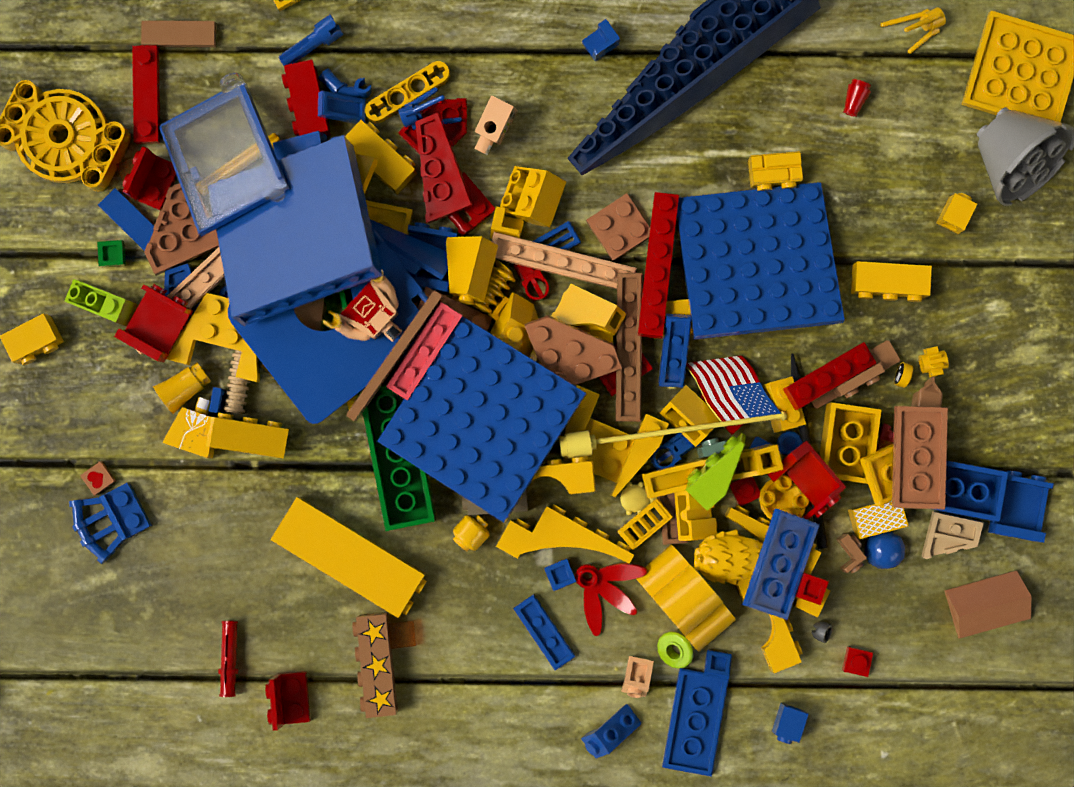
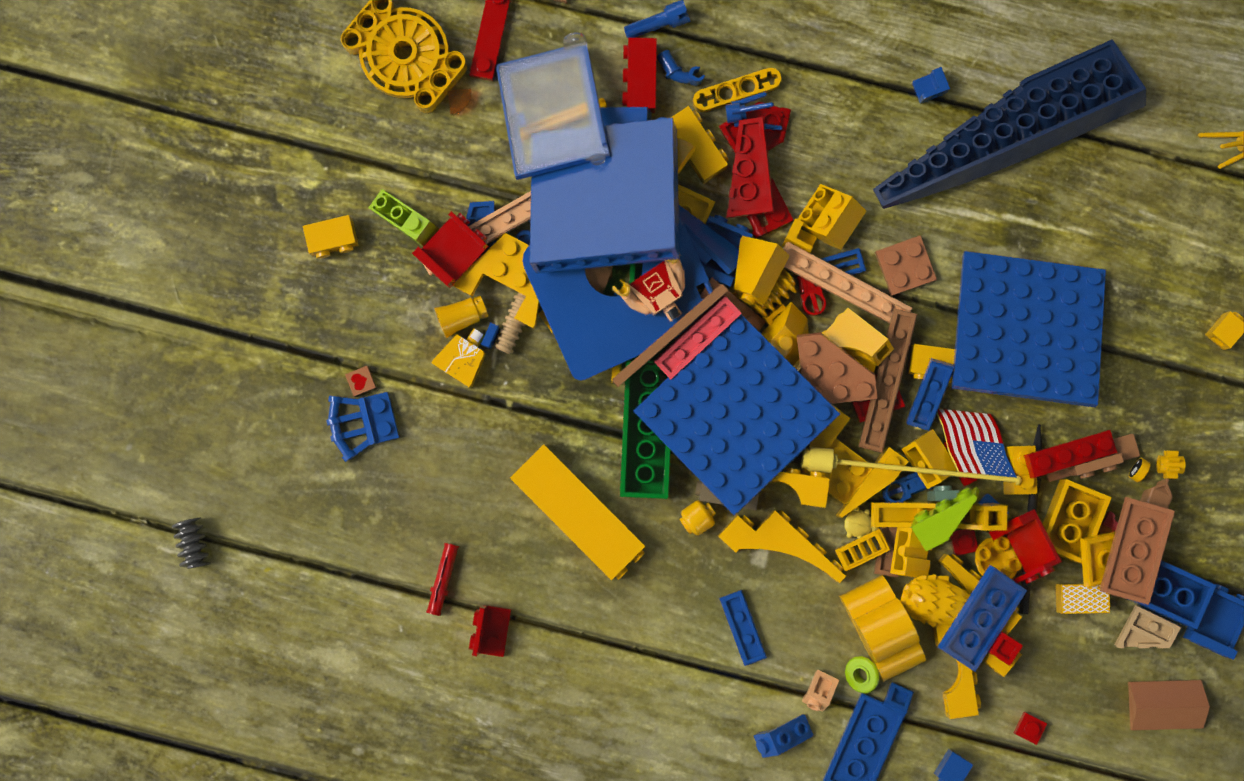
camera: 15 degrees right, 0 degrees up
green plate [97,240,126,267] -> none
blue tile [98,188,154,251] -> none
red bracket [122,146,177,211] -> none
nougat plate [144,183,219,276] -> none
yellow brick [206,413,289,459] -> none
blue tile [318,91,366,124] -> none
medium nougat brick [352,612,398,718] -> none
clear orange tile [389,620,417,649] -> none
light nougat torso [474,95,518,155] -> none
blue plate [544,558,576,591] -> none
red plant [575,563,647,636] -> none
red plate [637,192,679,339] -> none
yellow brick [748,151,803,191] -> none
blue tile [776,431,802,456] -> none
dark grey hinge [811,621,833,643] -> none
medium nougat bracket [836,533,867,573] -> none
red cone [843,79,871,117] -> none
yellow brick [851,261,932,302] -> none
blue hair [865,531,905,569] -> none

